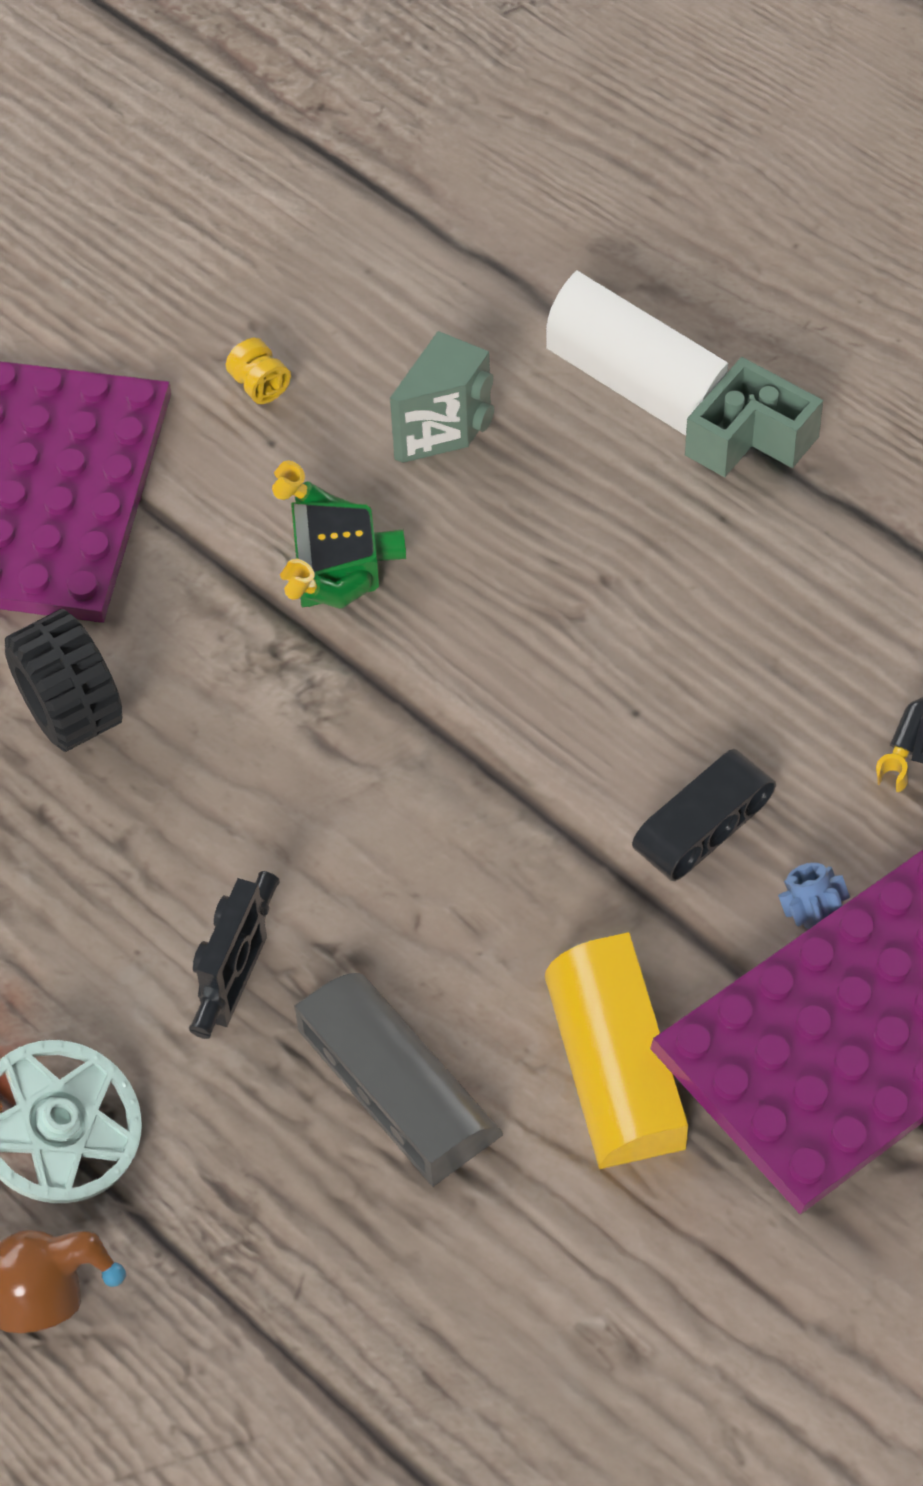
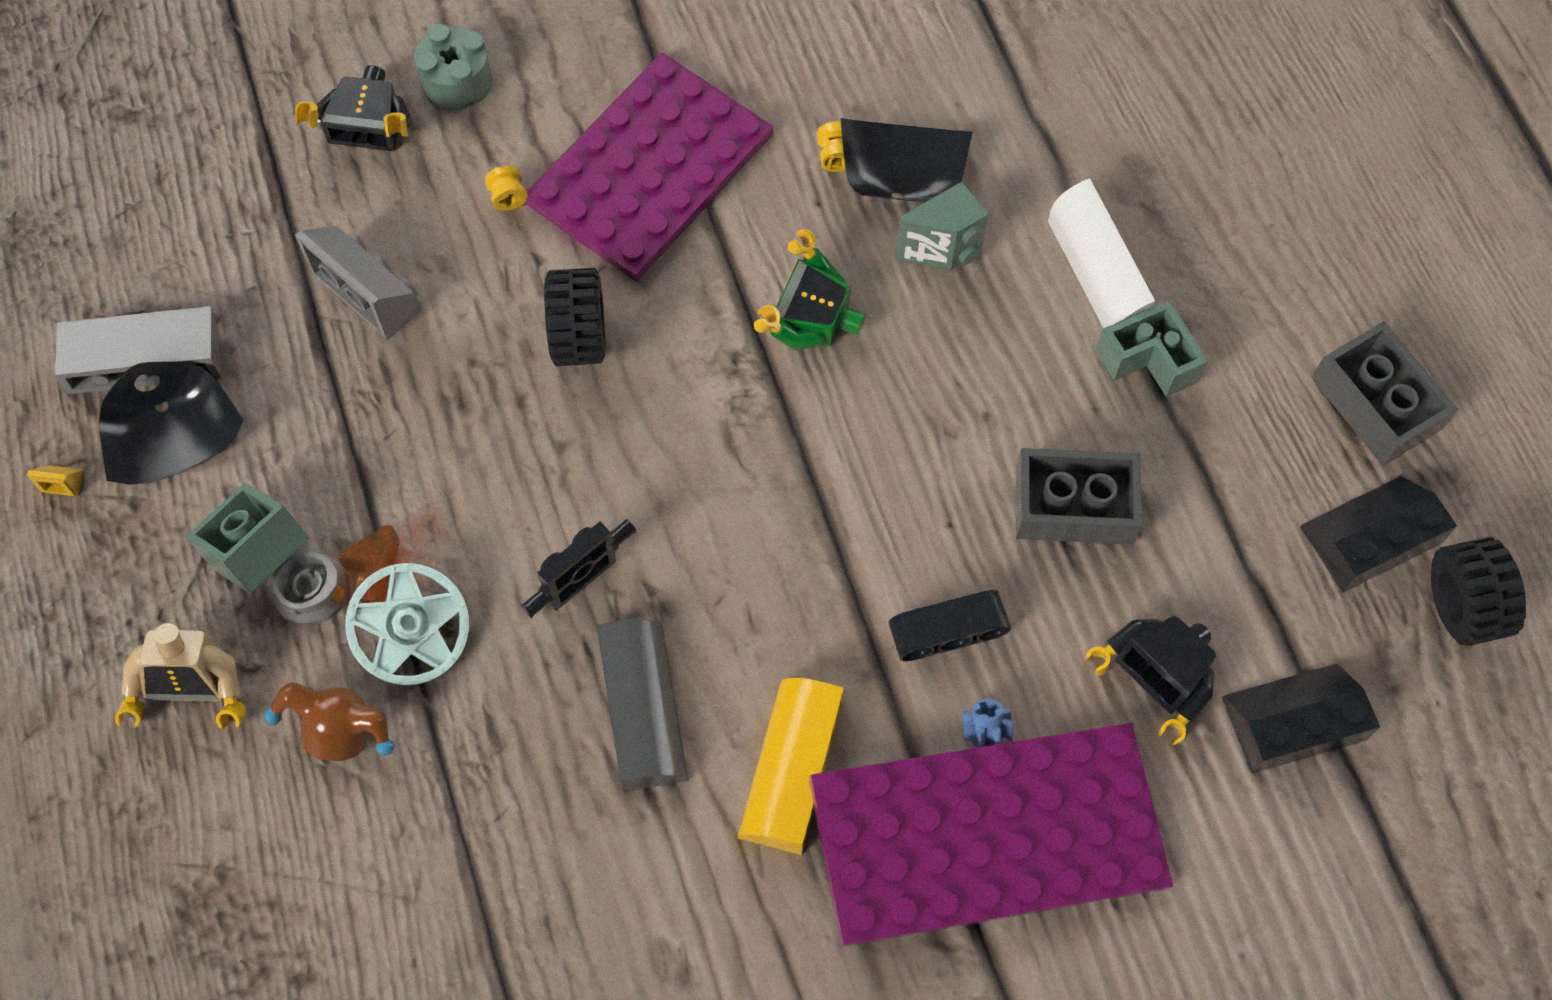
camera: 25 degrees right, 10 degrees up
none -> black piece [841,118,973,202]
none -> dark grey brick [1016,448,1142,544]

